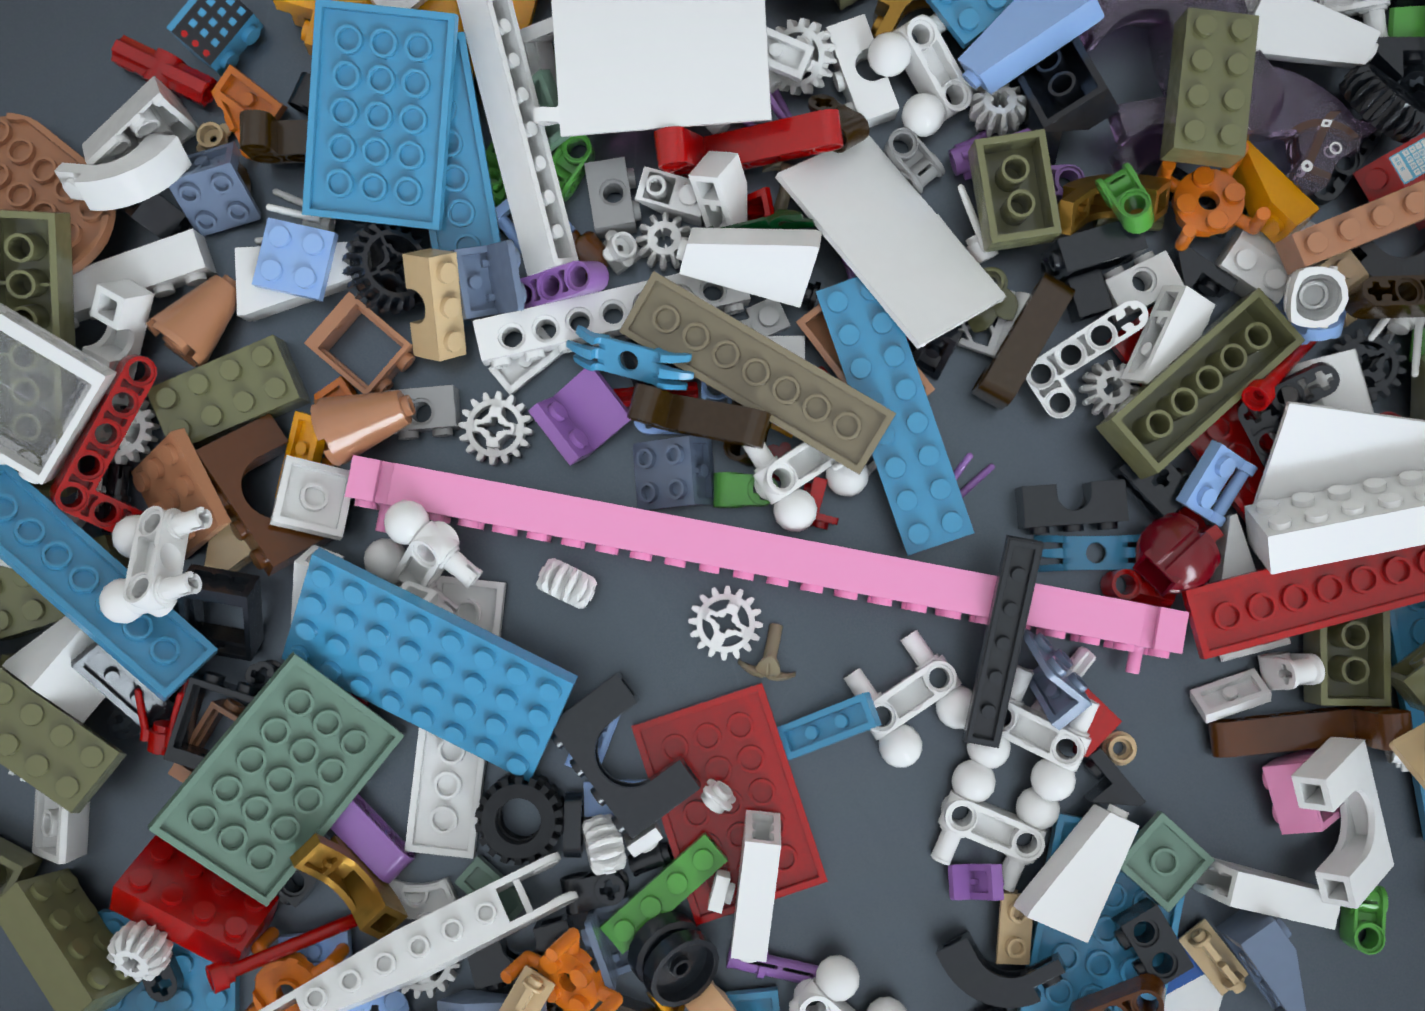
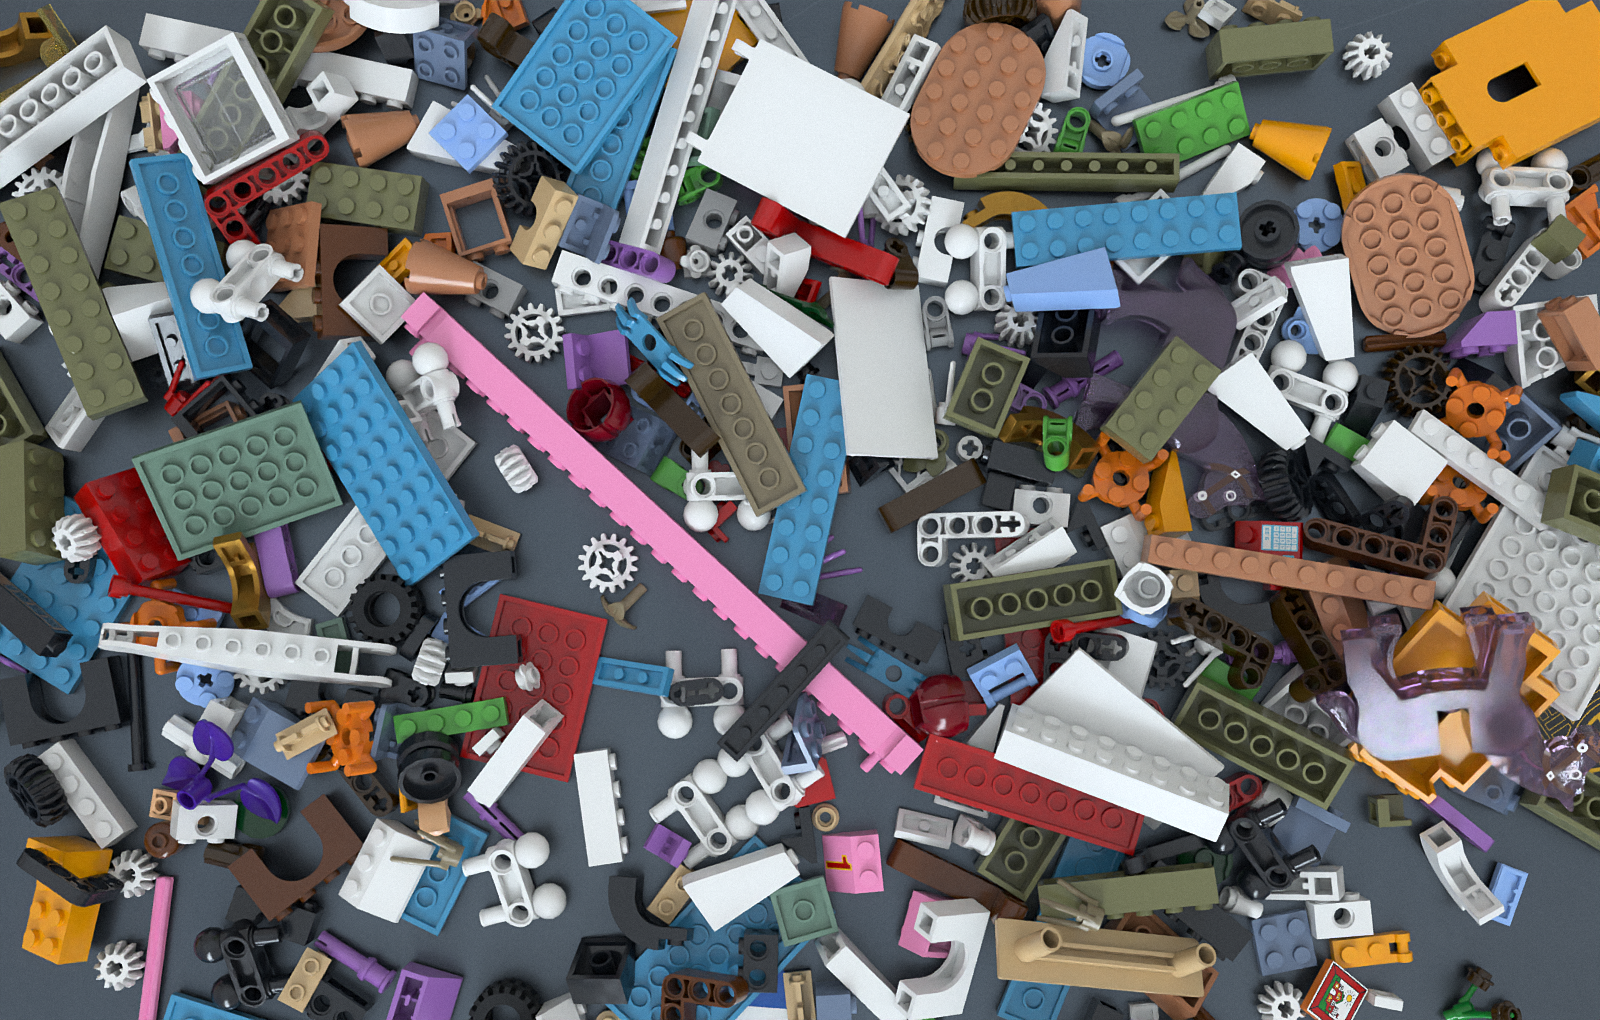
camera: 35 degrees right, 0 degrees up
none -> tan hinge [469,514,521,552]
none -> dark red piece [566,377,634,442]
none -> white brick [574,747,629,867]
none -> black beam [670,678,724,707]
none -> clear purple slope [780,593,847,627]
none -> bright pink slope [822,829,884,894]
none -> white bush [955,435,983,462]
none -> medium lavender pin [1042,350,1124,410]

